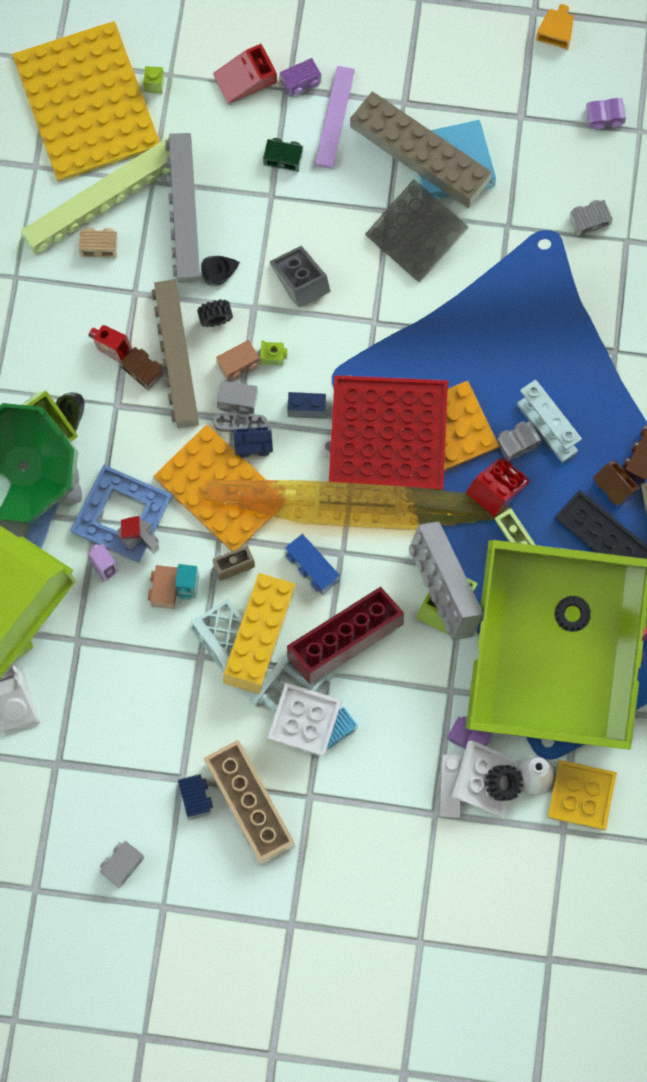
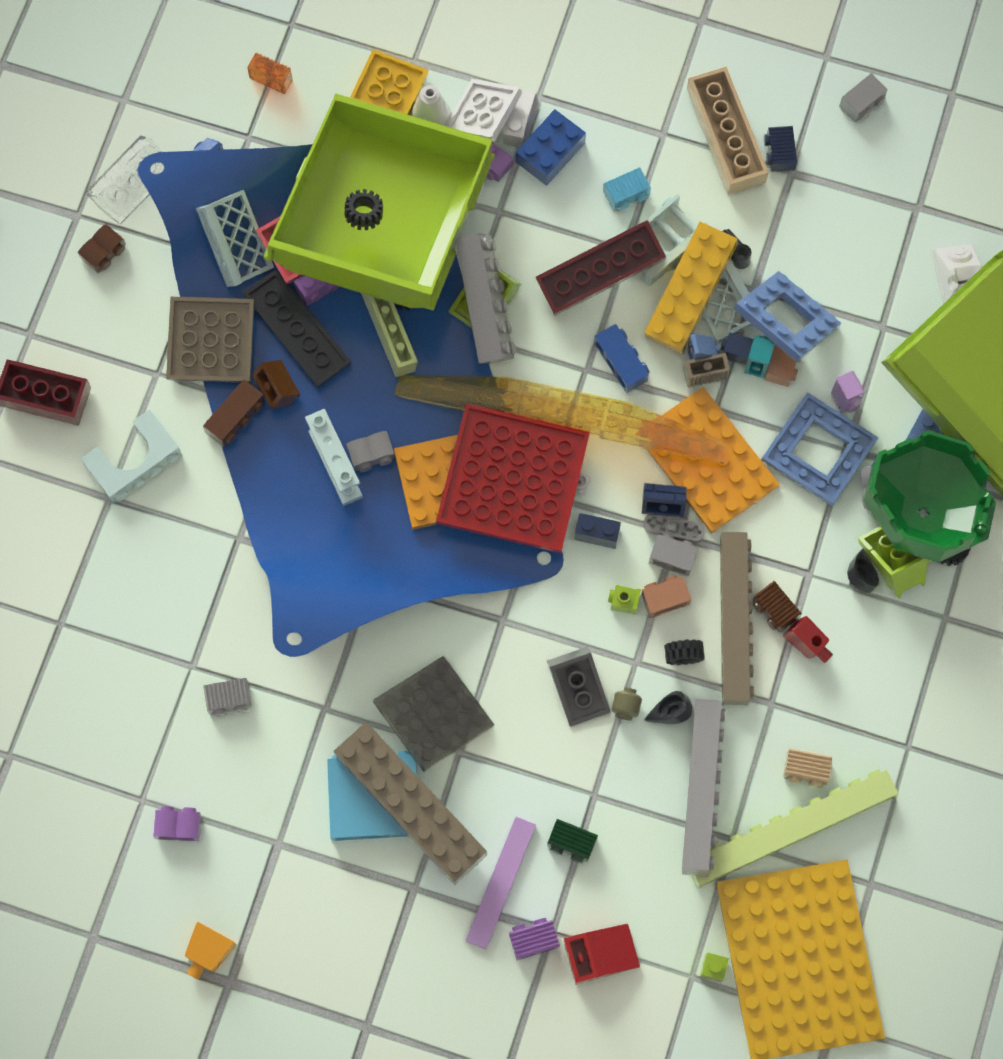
camera: 170 degrees left, 0 degrees up
light grey brick [116,520,159,554] -> none
red slope [121,516,141,539] -> none
white plate [268,683,342,757] -> none
red slope [465,457,530,517] -> none
black tyre [485,765,524,801] -> none
none -> blue brick [516,109,586,186]
none -> olive head [611,687,642,721]
none -> medium blue slope [687,334,720,360]
none -> dark blue brick [720,332,754,365]
none -> black piece [722,228,752,269]
none -> medium blue plate [733,271,841,362]

